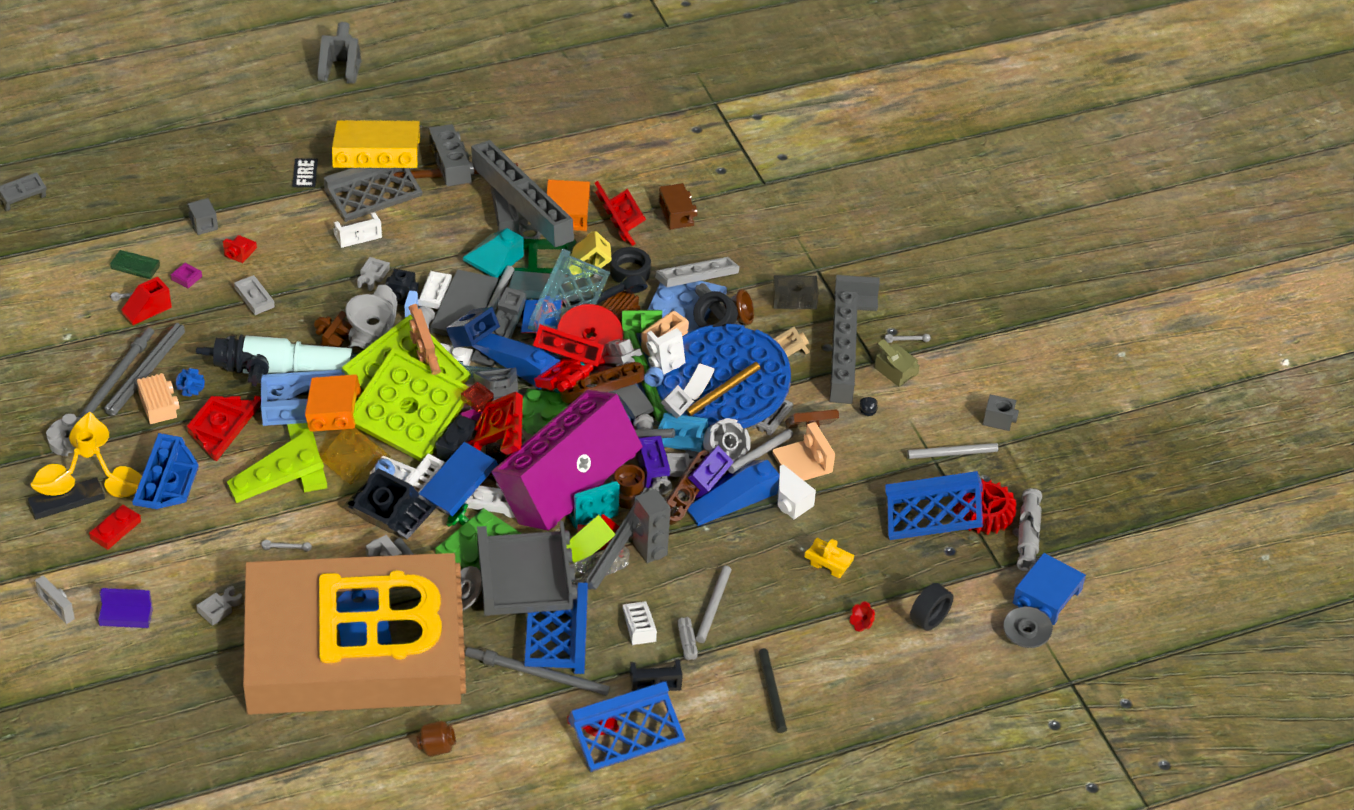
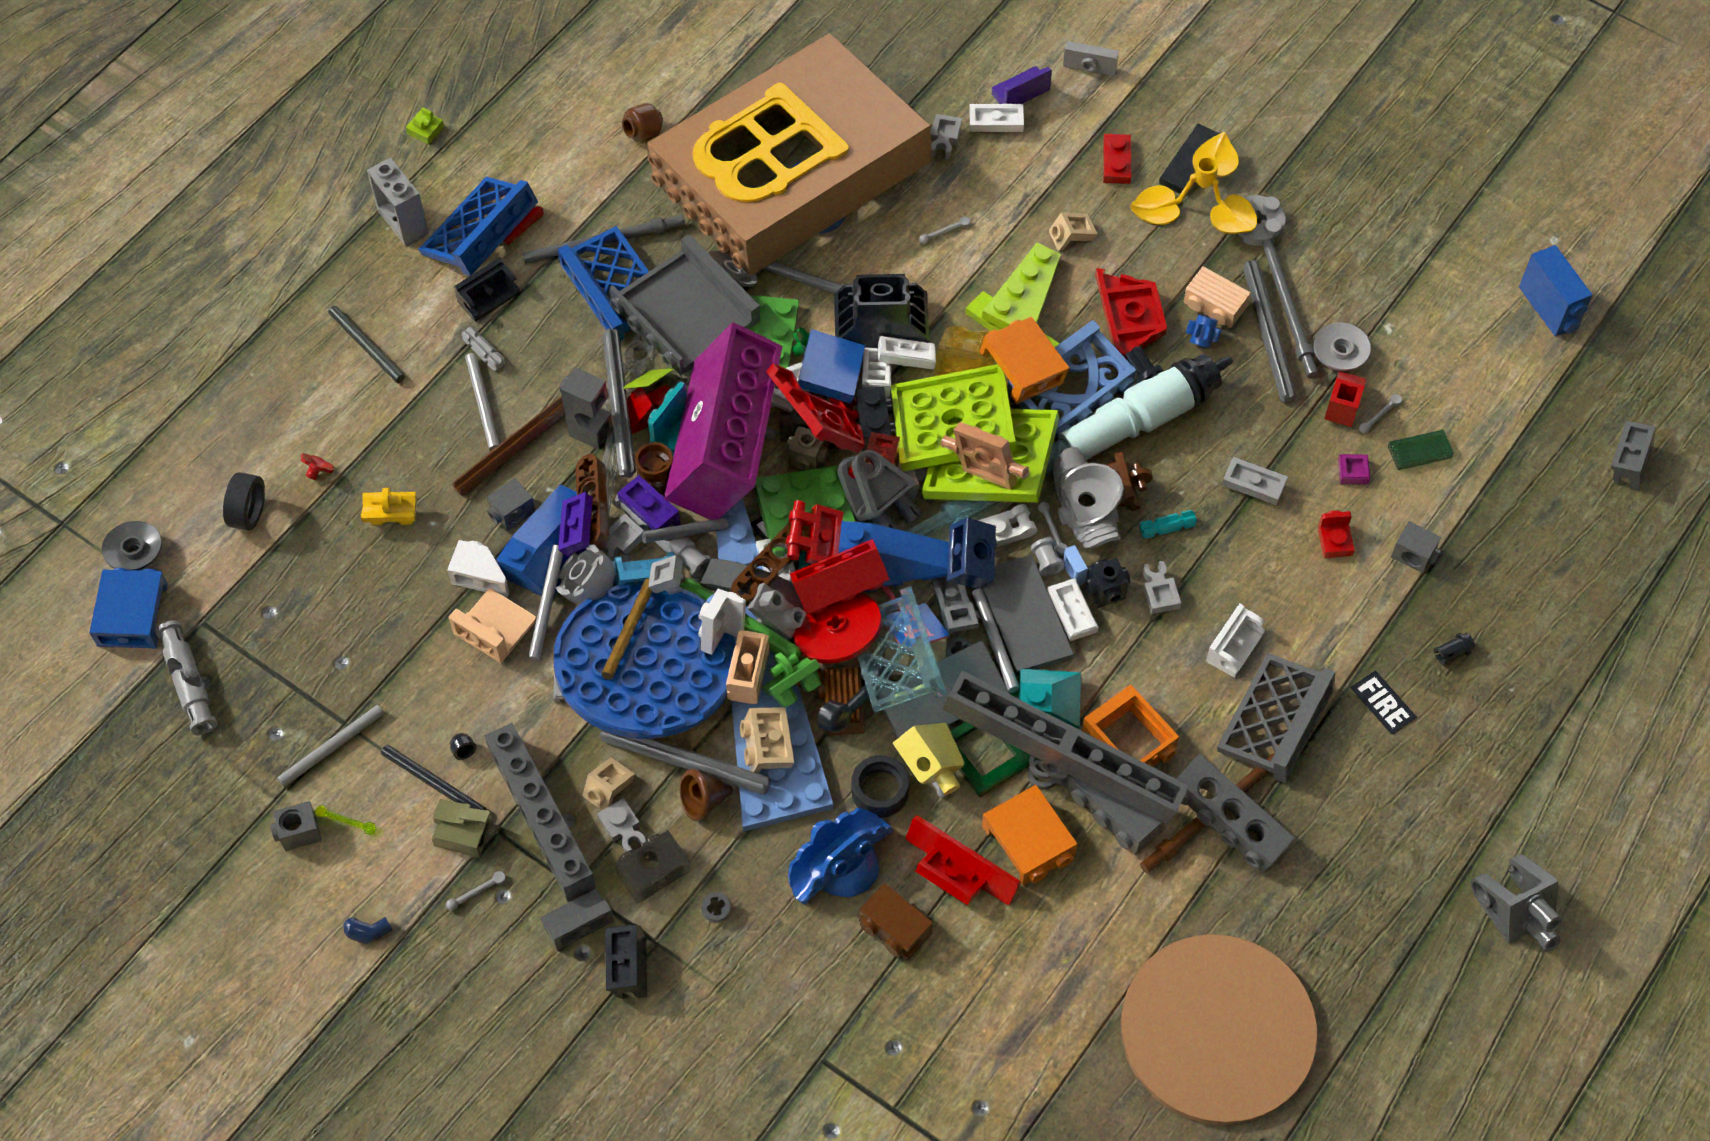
camera: 150 degrees right, 15 degrees up
blue wedge [132,433,199,509] -> none
yellow panel [332,120,420,168] -> none
light grey bracket [366,535,402,557] -> none
medium blue hinge [375,458,395,475] -> none
white slope [622,601,657,645] -> none
light grey tile [655,257,740,287] -> none
white sticker [683,364,715,400] -> none
black tyre [693,291,738,328] -> none
reddish brown plate [785,409,839,429] -> none
blue fence [885,471,983,540] -> none
red gear [953,478,1016,535] -> none
none -> clear neon green hinge [315,805,376,835]
none -> dark blue arm [343,917,393,944]
none -> light grey window [367,157,429,246]
none -> black bar [381,744,486,810]
none -> reddish brown axle [452,395,565,496]
none -> dark grey brick [487,478,535,531]
none -> light grey plate [597,798,647,857]
none -> black hinge [605,924,647,999]
none -> dark grey bush [701,892,730,923]
none -> tan bracket [740,707,794,774]
none -> blue piece [788,808,893,905]
none -> white plate [969,104,1024,132]
none -> tan bracket [1049,212,1098,251]
none -> orange window [1082,684,1179,767]
none -> medium nougat tile [1121,934,1317,1125]
none -> teal axle [1139,510,1197,539]
none -> light grey dish [1314,322,1371,371]
none -> black pin [1434,633,1475,665]

